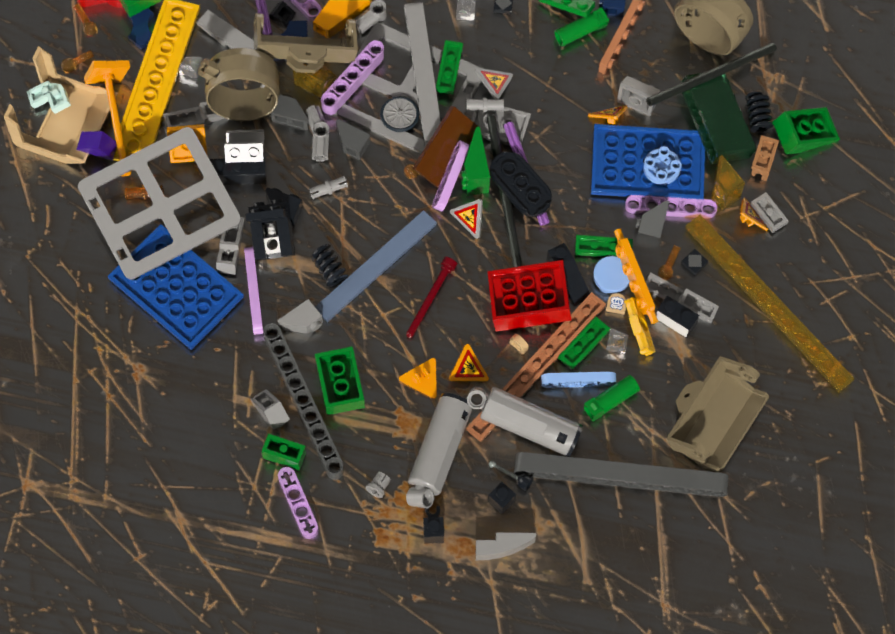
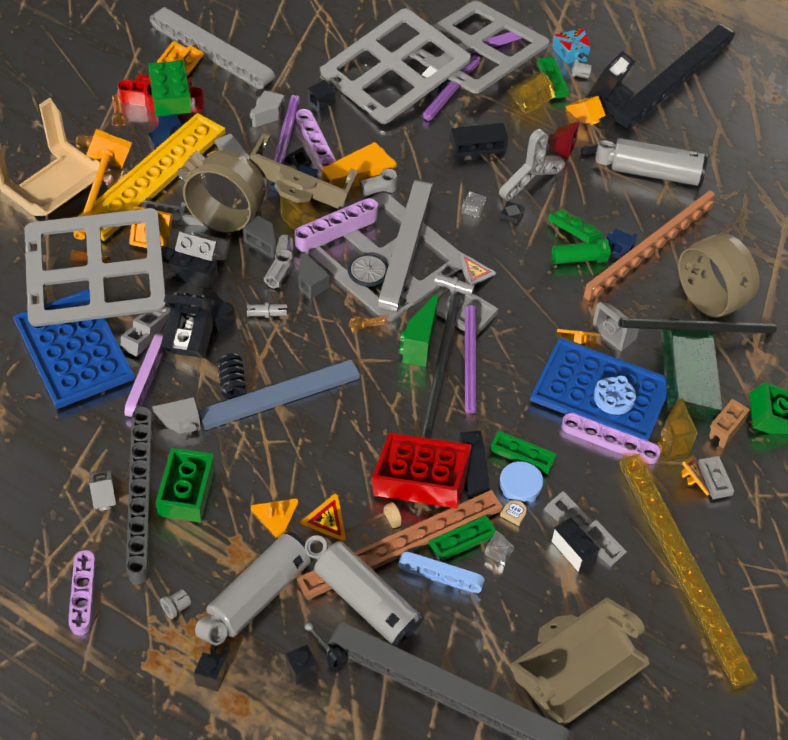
camera: 20 degrees right, 15 degrees down
light aqua plate [26,81,71,114] -> none
dark purple slope [76,131,117,161] -> none
green brick [262,433,306,471] -> none
dark red piece [406,257,458,338] -> none
reddish brown tile [412,106,479,188] -> none
lavender beam [432,141,469,212] -> none
green plate [436,40,463,95] -> none
piece [450,199,483,239] -> none
light grey slope [475,532,536,561] -> none
black tile [490,152,552,217] -> none
green piece [584,375,640,422] -> none
light orange plate [614,229,659,324] -> none
yellow piece [624,297,656,356] -> none
dark grey slope [636,201,670,238] -> none
clear orange bar [658,245,681,280] -> none
black tile [681,249,708,276] -> none
black piece [745,92,773,133] -> none

